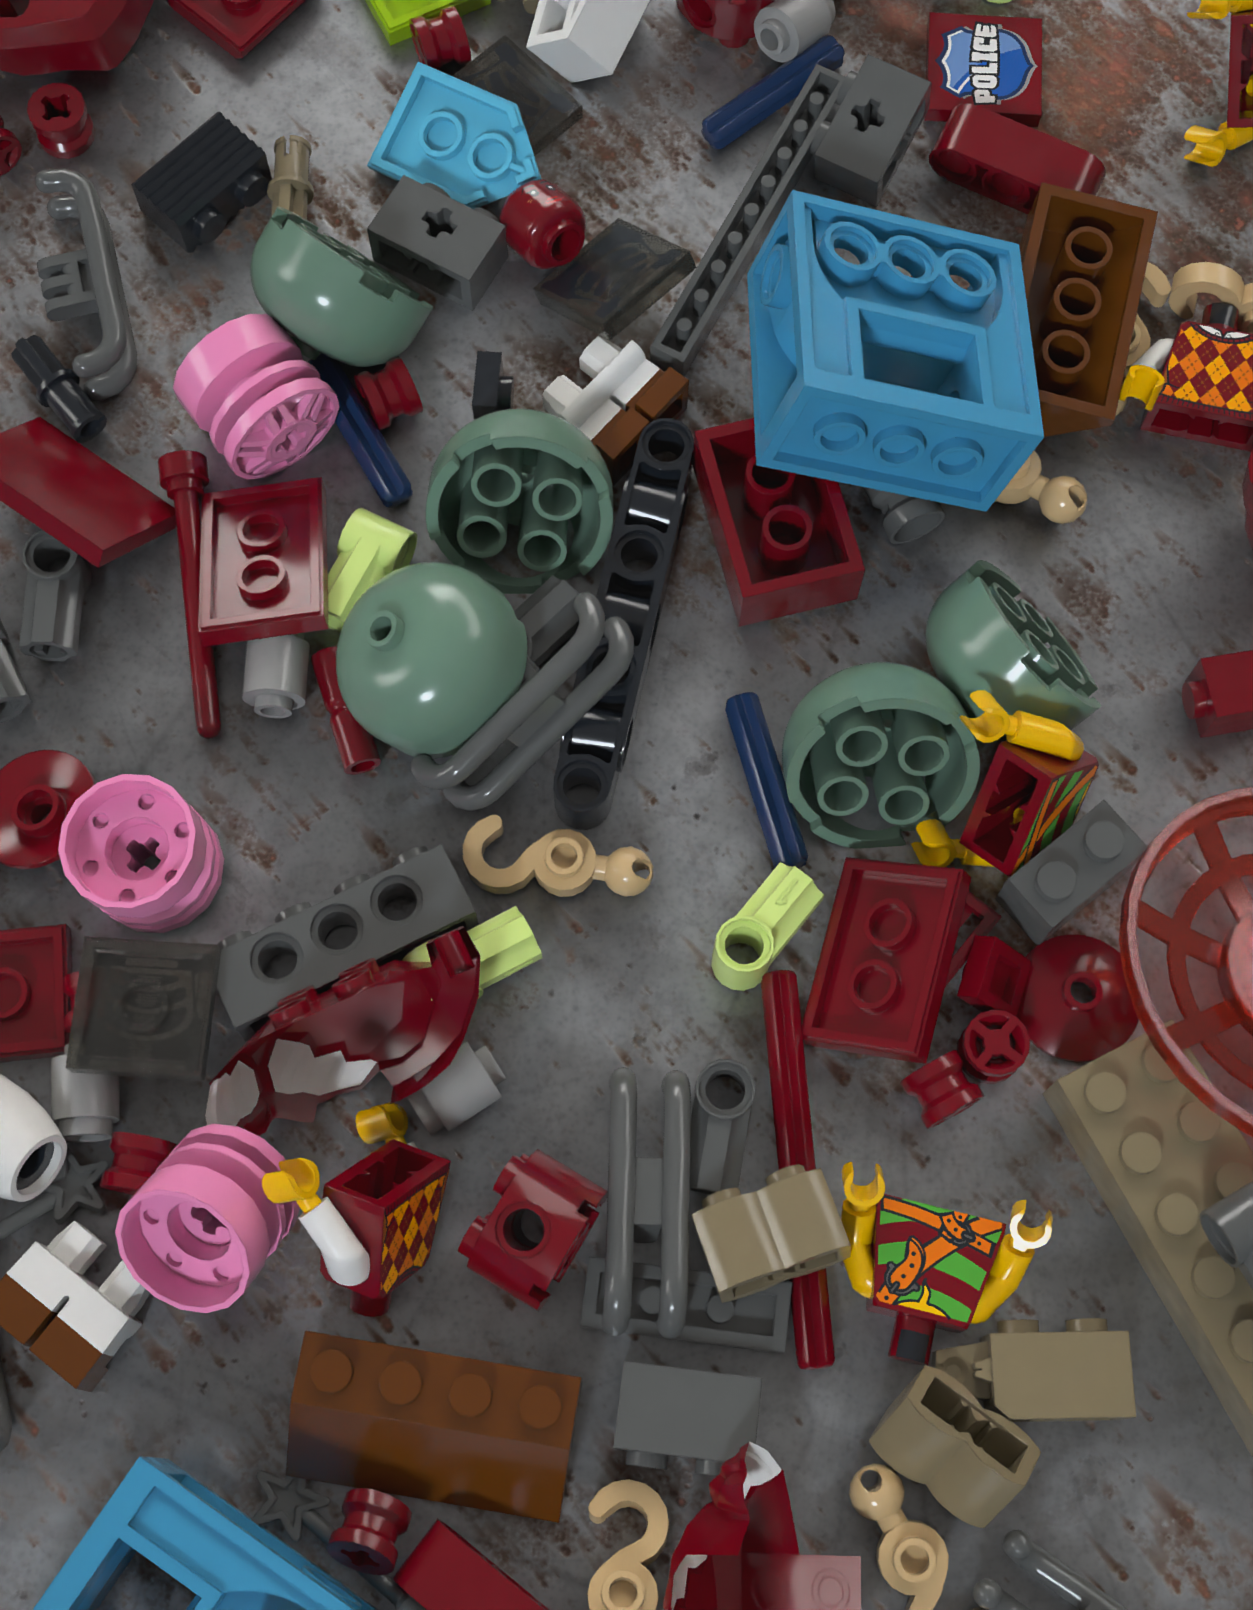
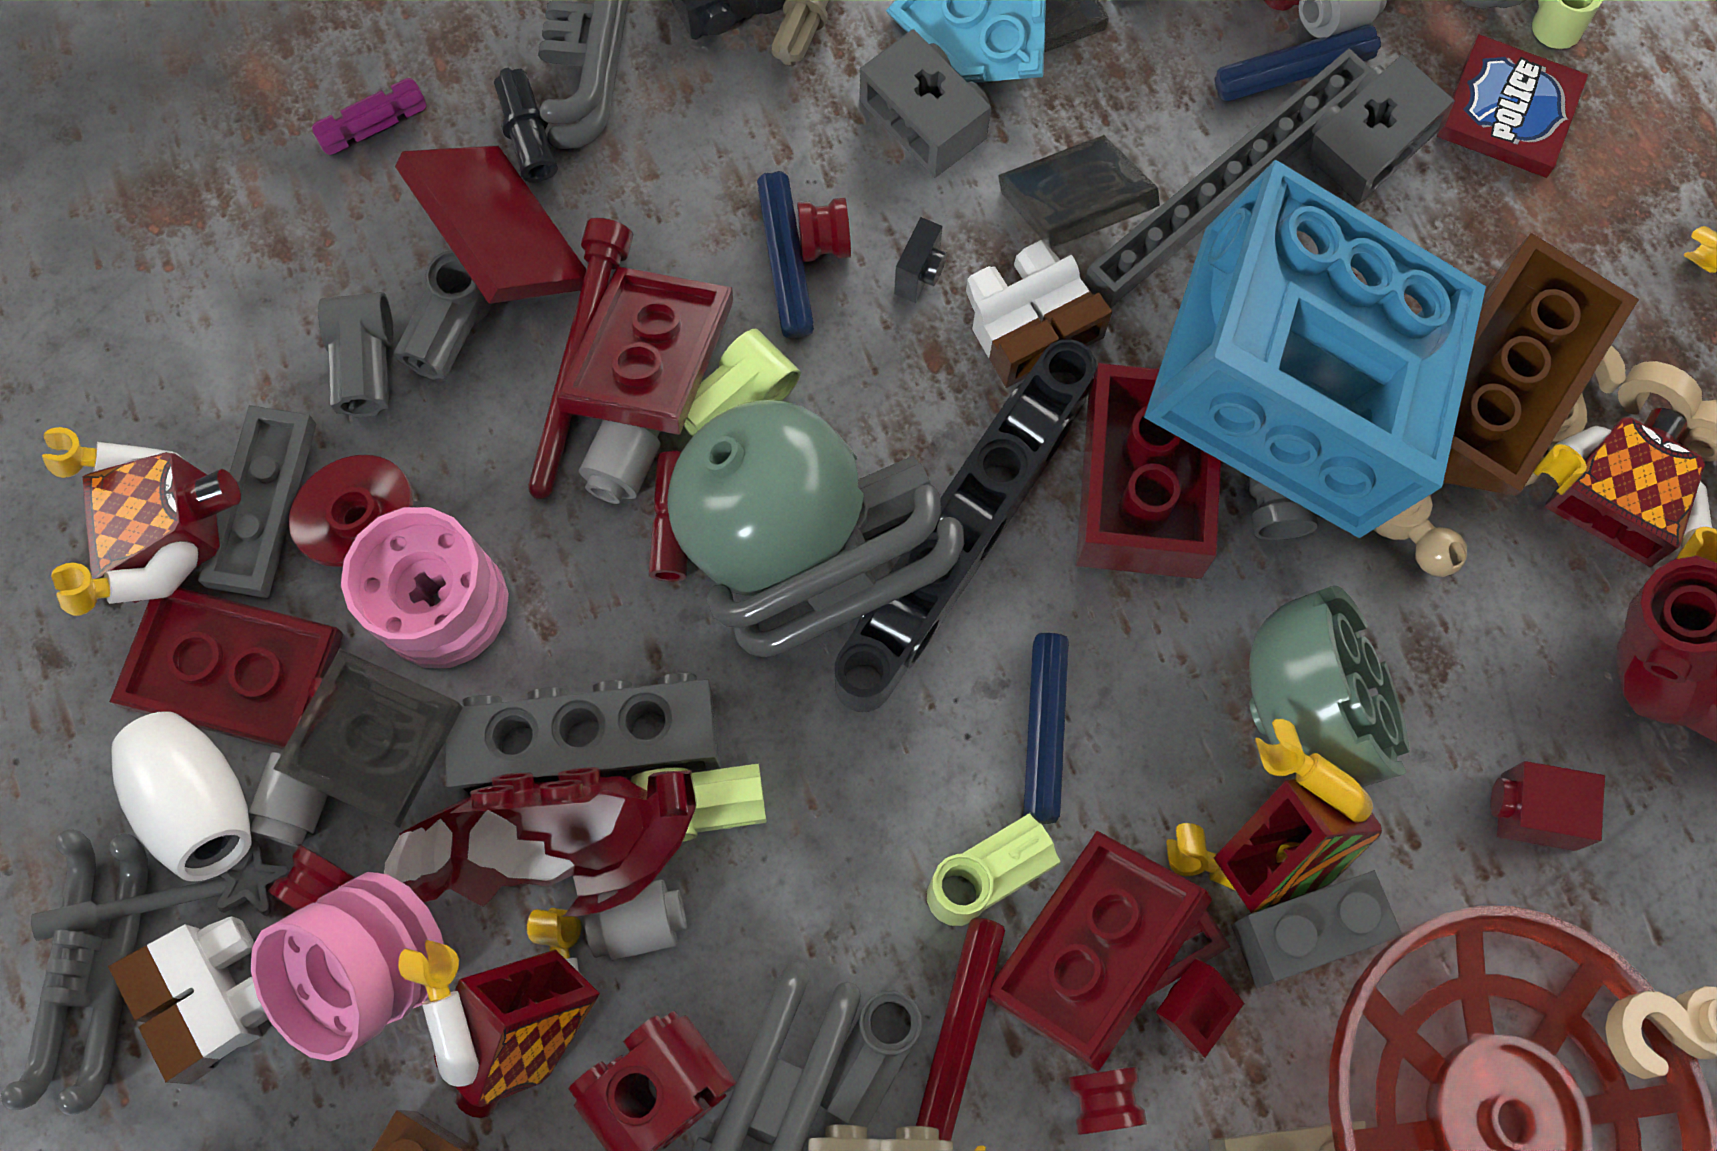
camera: 20 degrees right, 0 degrees up
bright pink wheel [173,314,340,480] -> none
sand green cylinder [250,207,433,367] -> none
sand green cylinder [426,409,613,594] -> none
tan piece [463,815,653,897] -> none
dark red head [499,179,586,270] -> none
sand green cylinder [782,662,980,849] -> none
dark red beam [929,104,1106,214] -> none
dark red wheel [957,1009,1030,1084] -> none
dark red dish [1016,934,1142,1062] -> none

